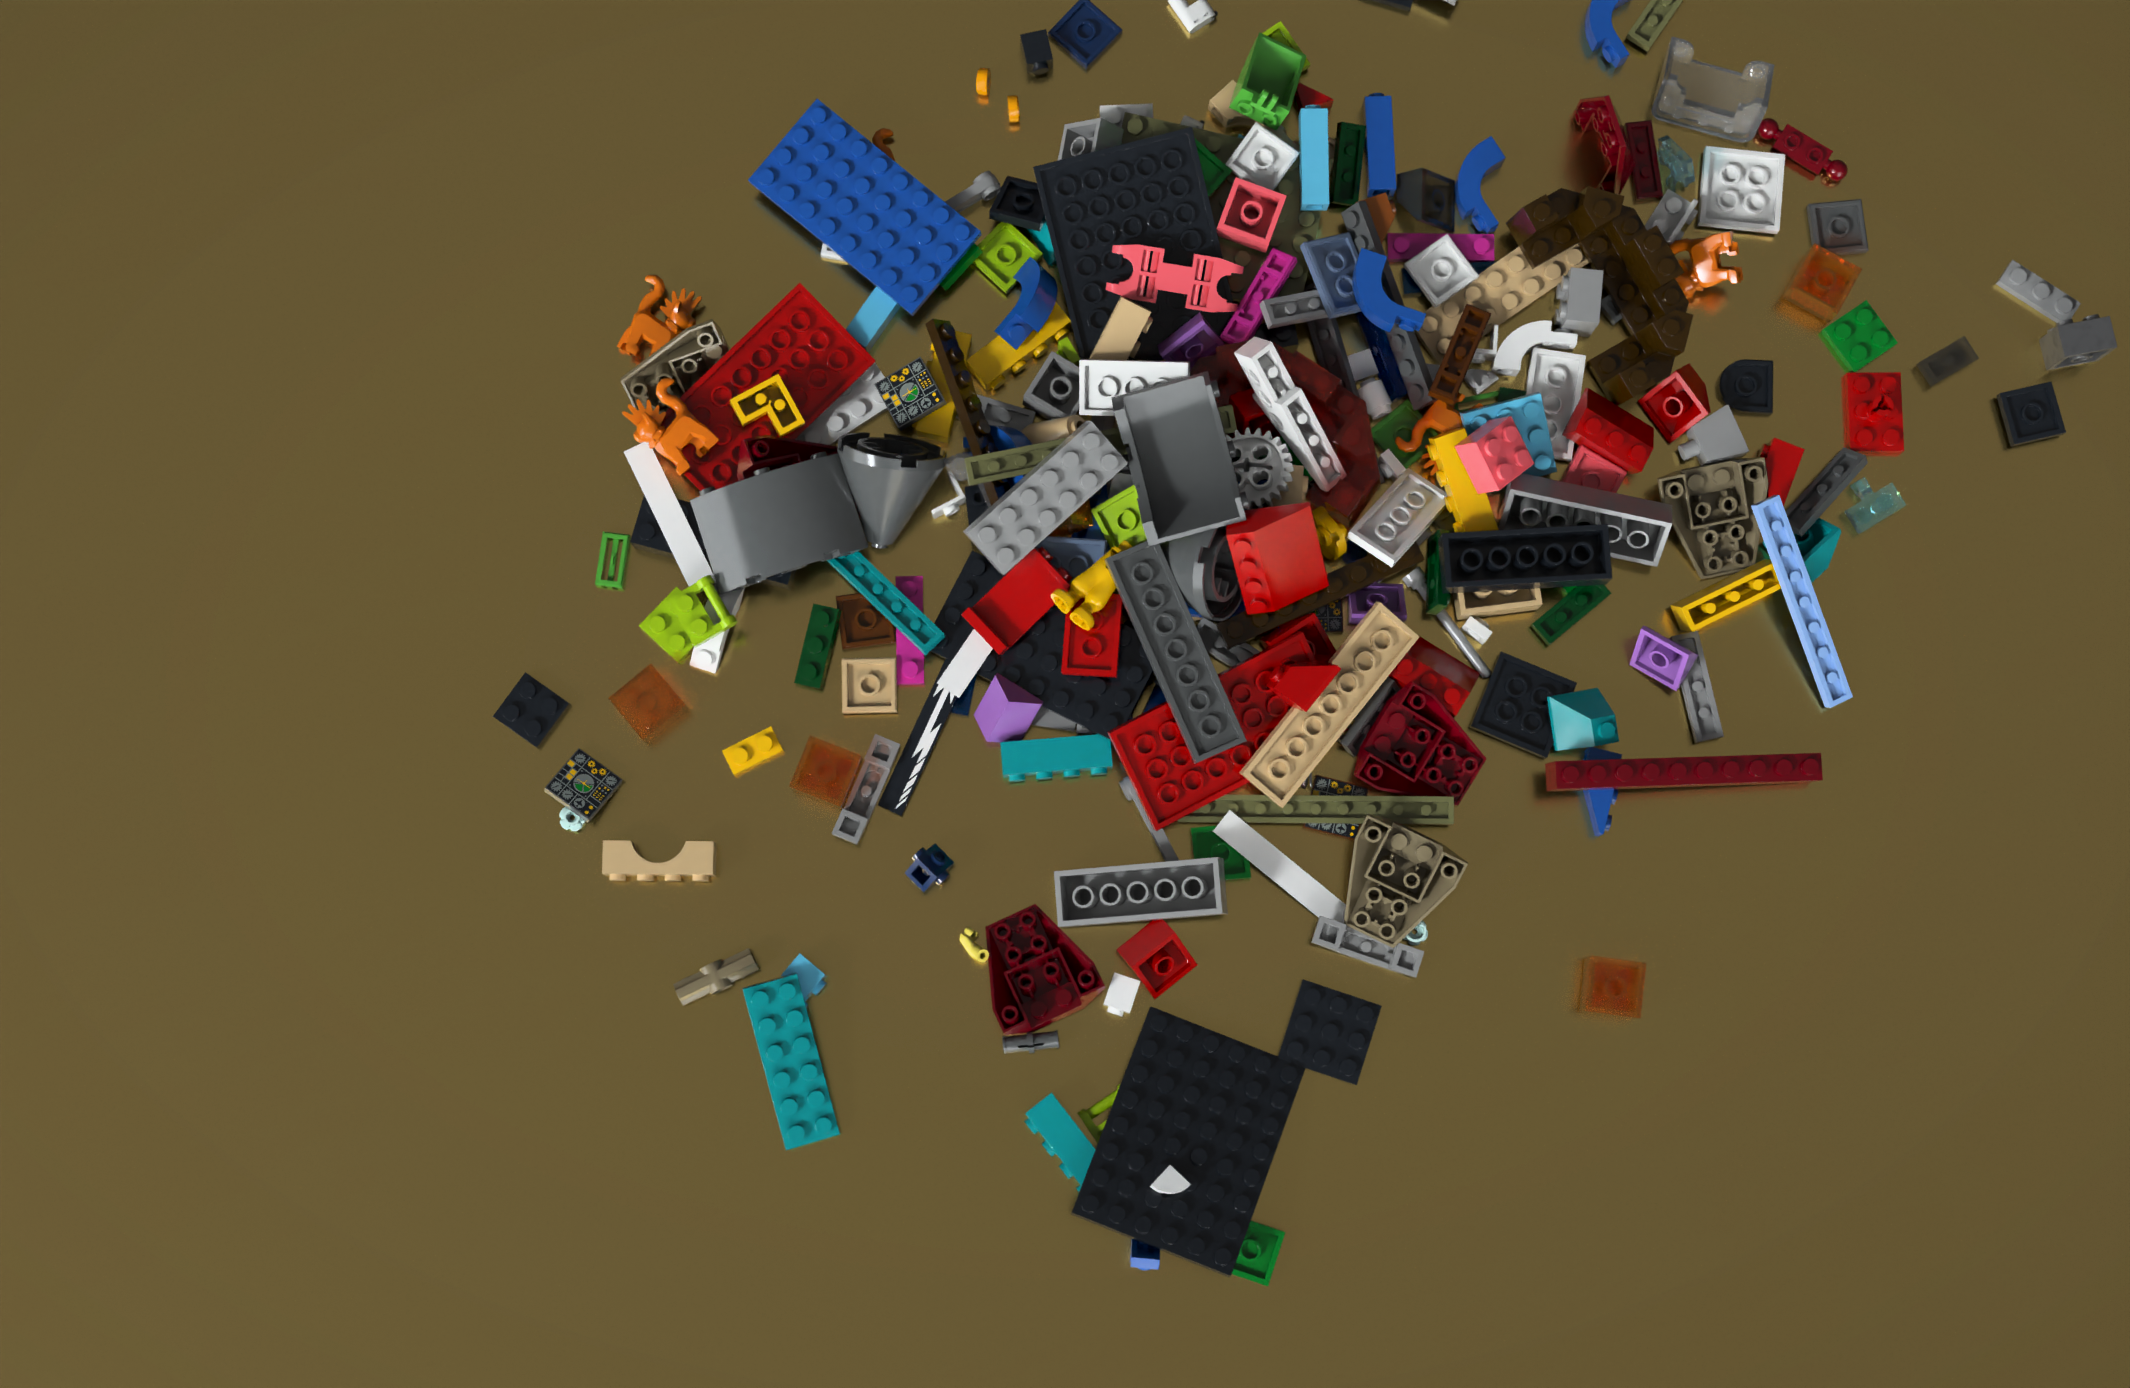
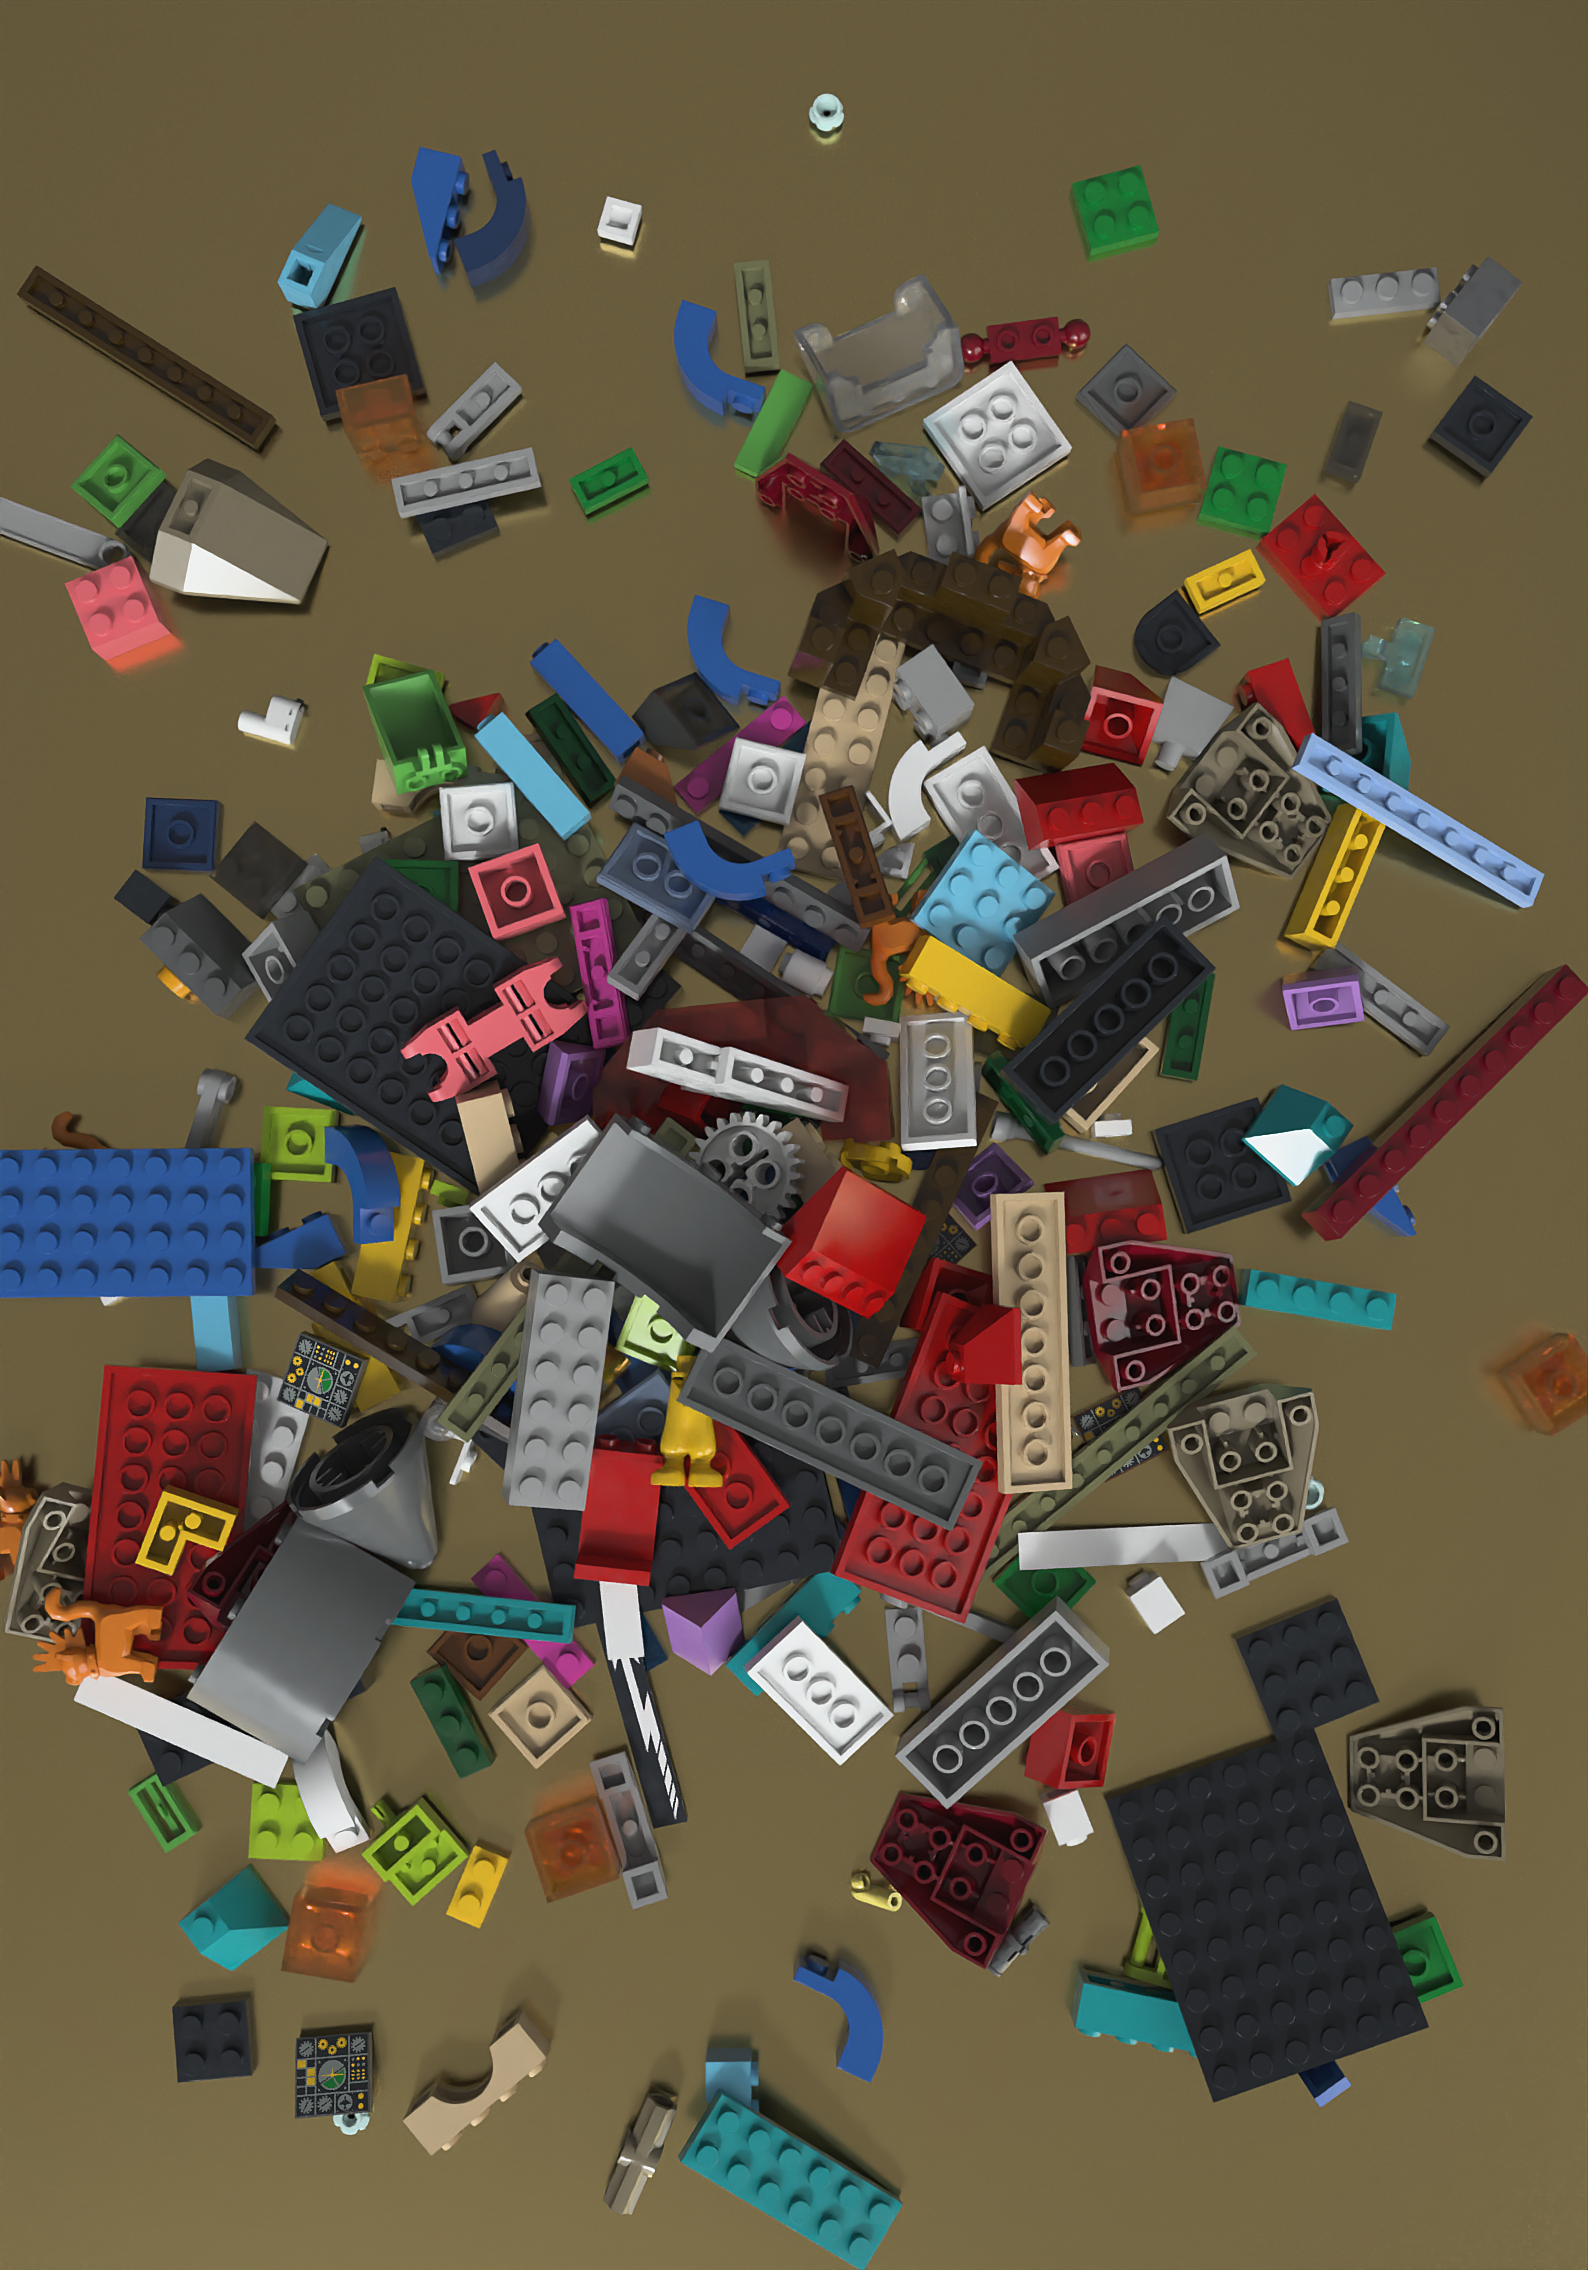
camera: 35 degrees left, 5 degrees up
lime plate [667,575,738,648] -> none
dark blue brick [905,843,954,892] -> none
light orange tile [976,68,991,95] -> none
black plate [989,176,1046,231] -> none
white tile [1150,1165,1191,1194] -> none
coral brick [1454,416,1534,494] -> none
none -> dark grey slope [139,893,260,1020]
none -> teal slope [178,1865,293,1971]
none -> clear smoke plate [209,821,308,920]
none -> blue slope [255,1211,353,1269]
none -> lime plate [361,1797,470,1906]
none -> green plate [568,447,649,515]
none -> bright green tile [734,369,813,477]
none -> white plate [743,1615,894,1765]
none -> blue arch [793,1954,883,2083]
none -> light grey plate [885,1605,931,1713]
none -> green plate [1071,165,1160,256]
none -> white brick [1124,1571,1185,1634]
none -> yellow plate [1183,549,1266,614]
none -> teal brick [1238,1269,1397,1330]
none -> dark tan wedge [1350,1705,1506,1861]

